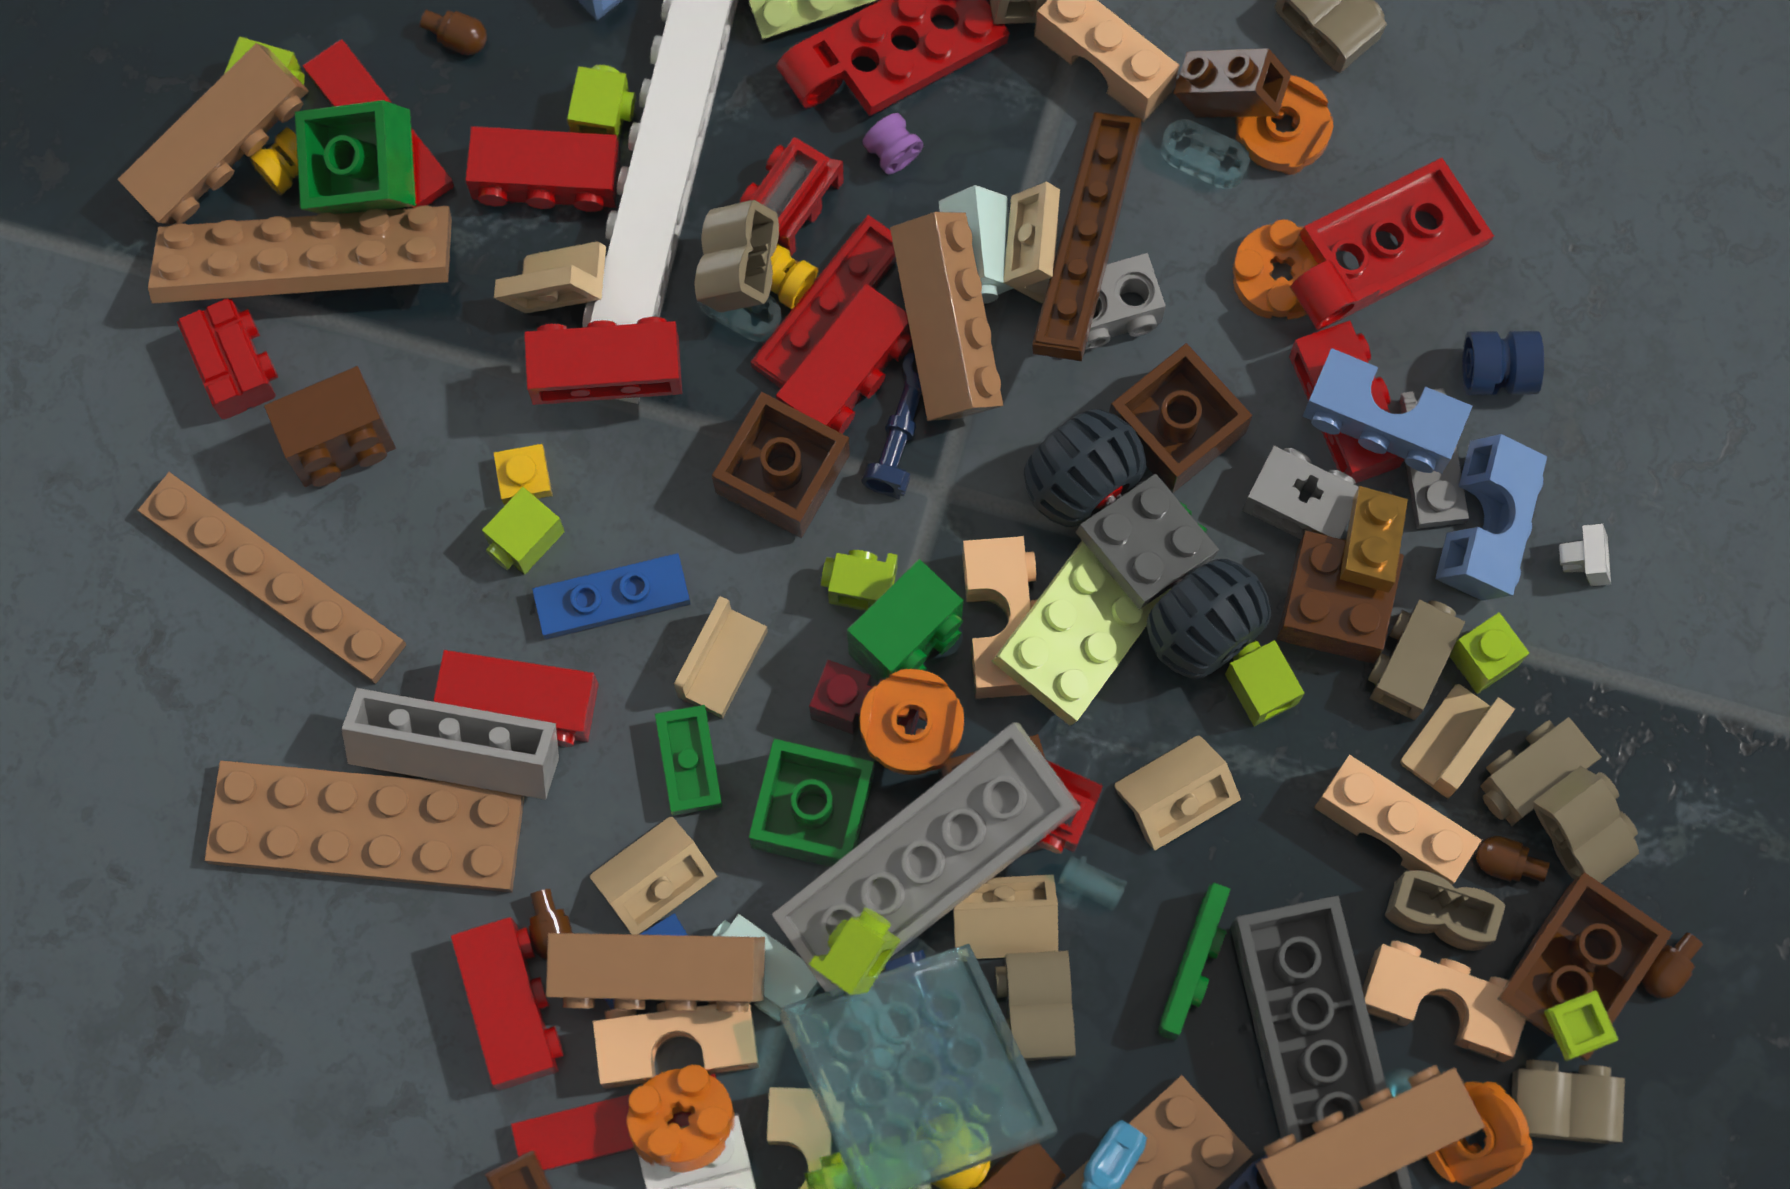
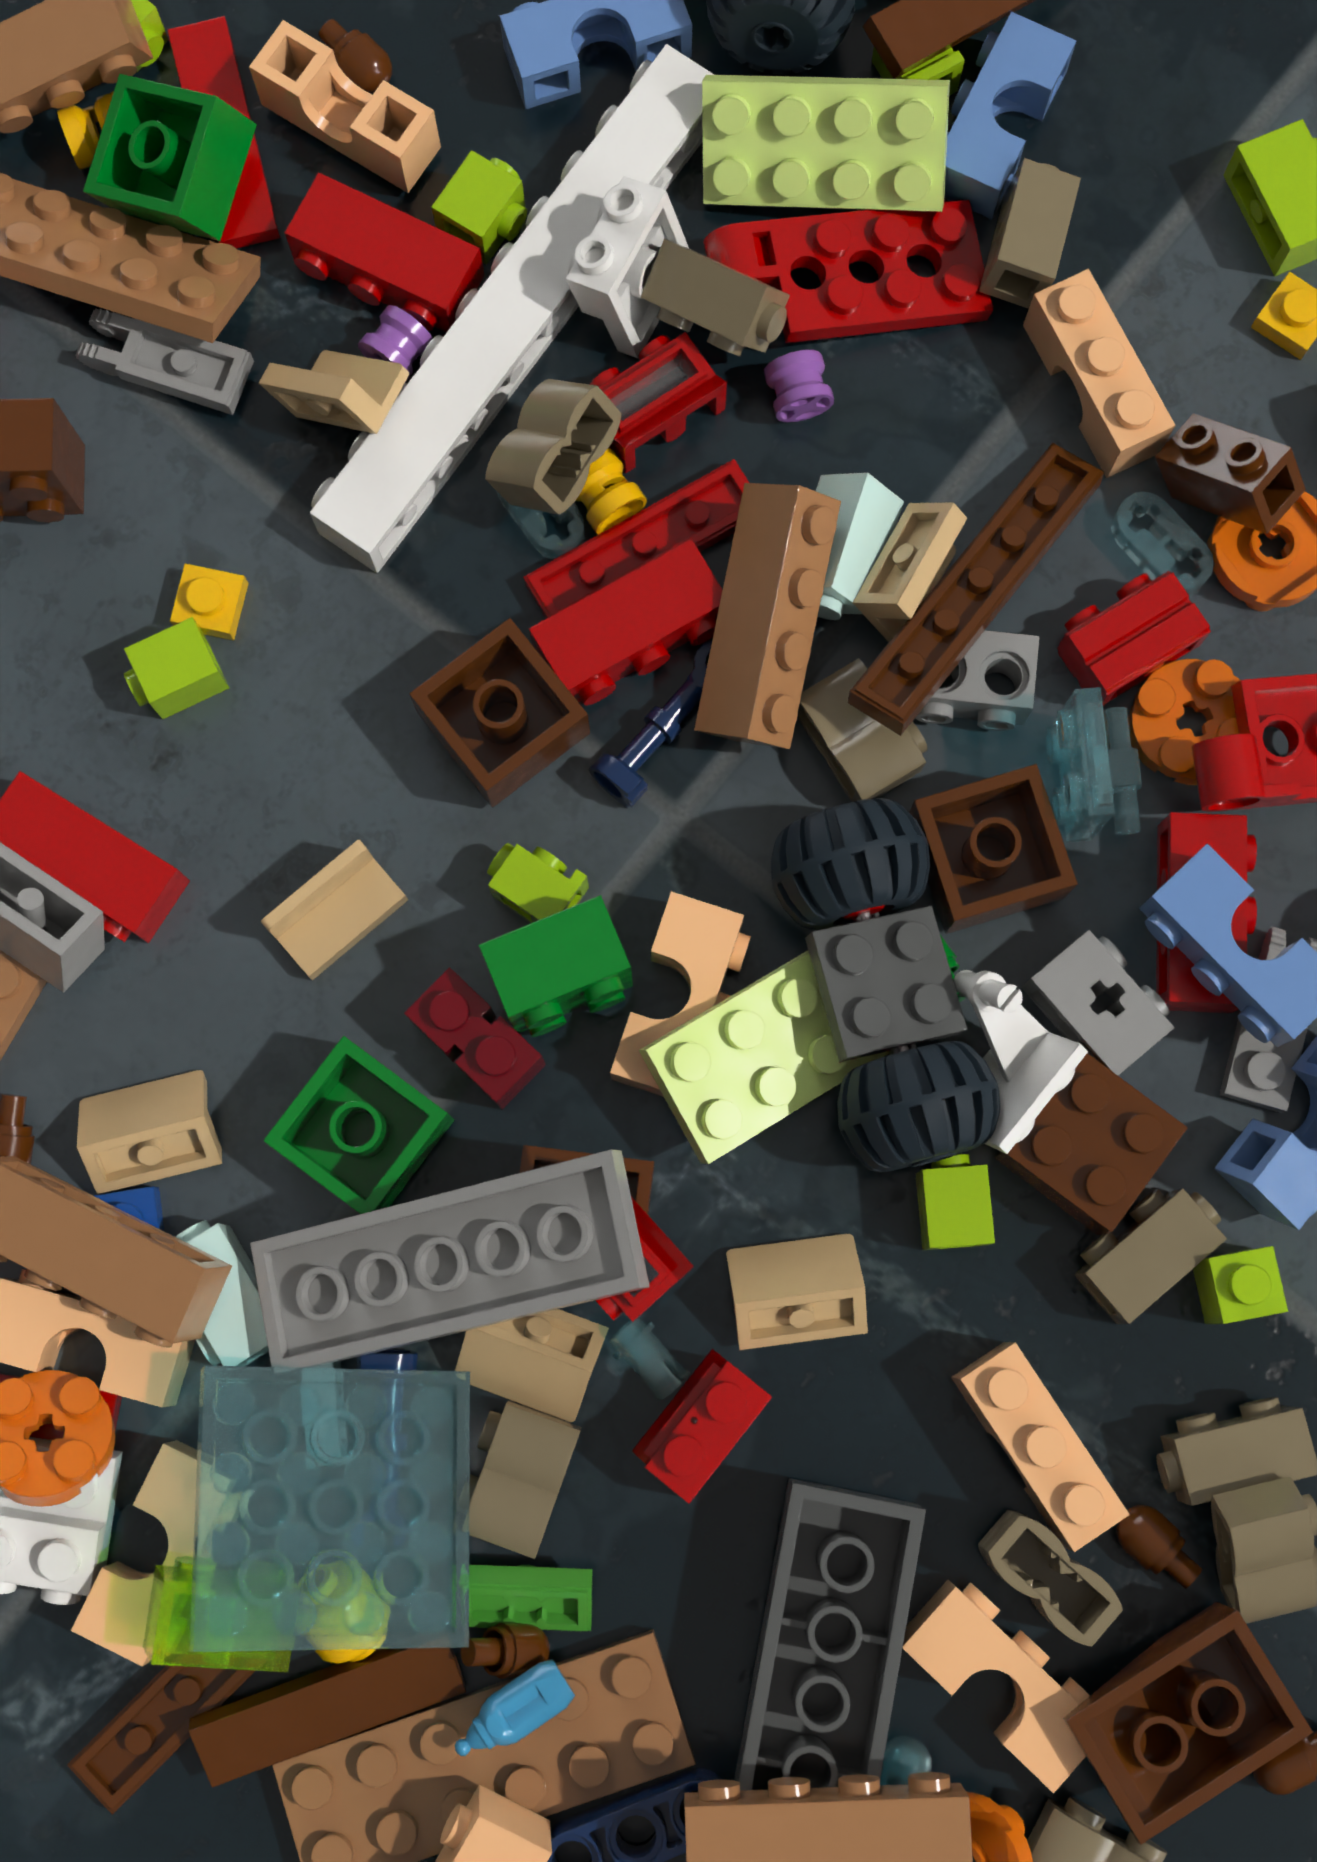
camera: 25 degrees right, 5 degrees up
red brick [525,317,682,405] -> none
blue plate [532,553,691,640] -> none
green plate [655,705,723,816] -> none
lime brick [808,908,901,995] -> none
orange plate [860,669,964,775] -> none
green plate [1157,883,1231,1041] -> none
pearl gold plate [1340,486,1408,593] -> none
tan panel [1400,684,1515,799] -> none
lime tile [1544,991,1618,1061] -> none
none -> light grey hinge [75,309,254,415]
none -> light nougat arch [249,20,441,193]
none -> medium lavender wheel [358,305,433,382]
none -> bright green plate [457,1564,593,1631]
none -> reddish brown cylinder [461,1623,550,1679]
none -> white plate [566,176,689,358]
none -> red window [632,1349,772,1504]
none -> dark tan brick [640,239,790,356]
none -> dark tan brick [797,658,928,802]
none -> white plate [953,970,1088,1154]
none -> clear light blue plate [1046,687,1142,843]
none -> red brick [1057,571,1211,709]

